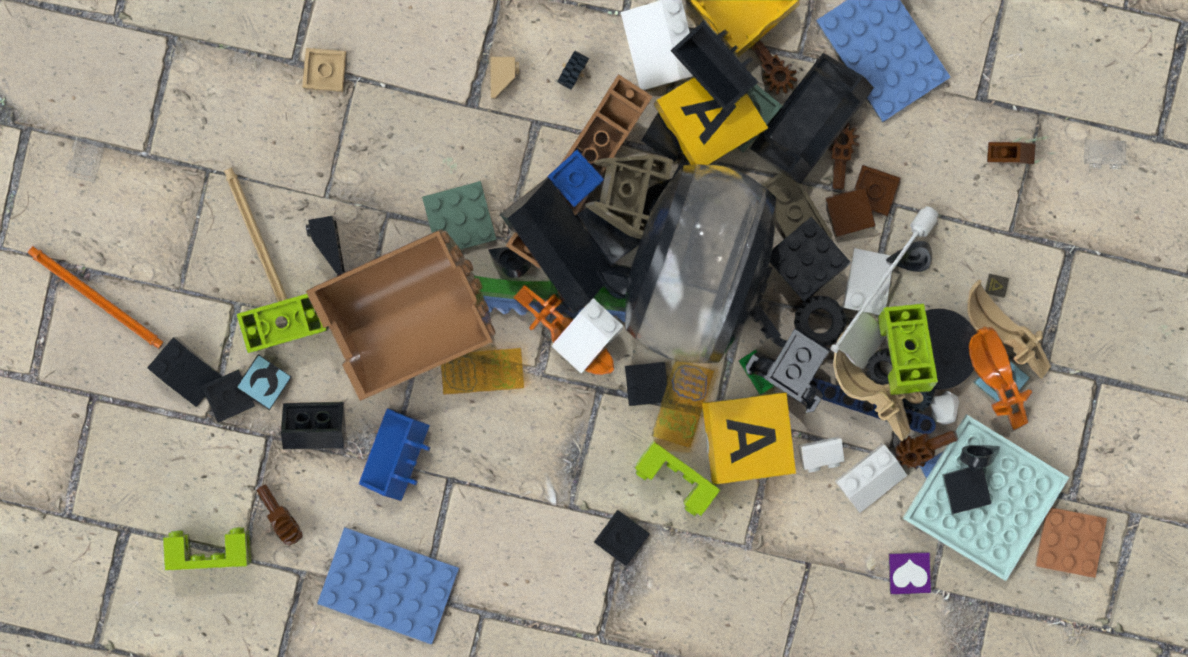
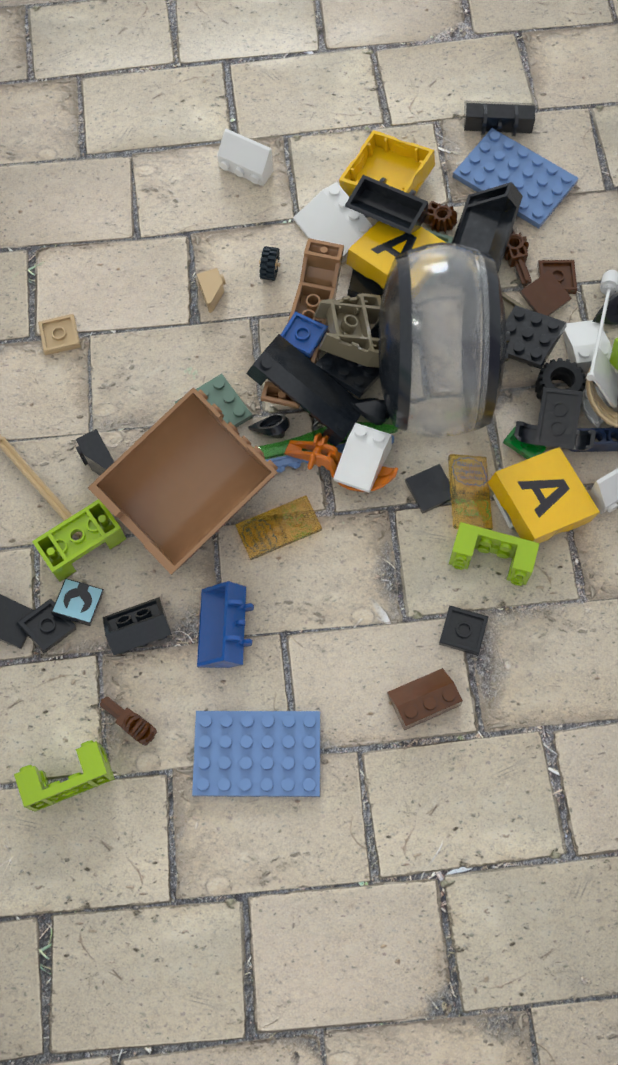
camera: 15 degrees left, 20 degrees down
black piece [750,305,788,348] -> none
none -> reddish brown slope [387,668,463,731]

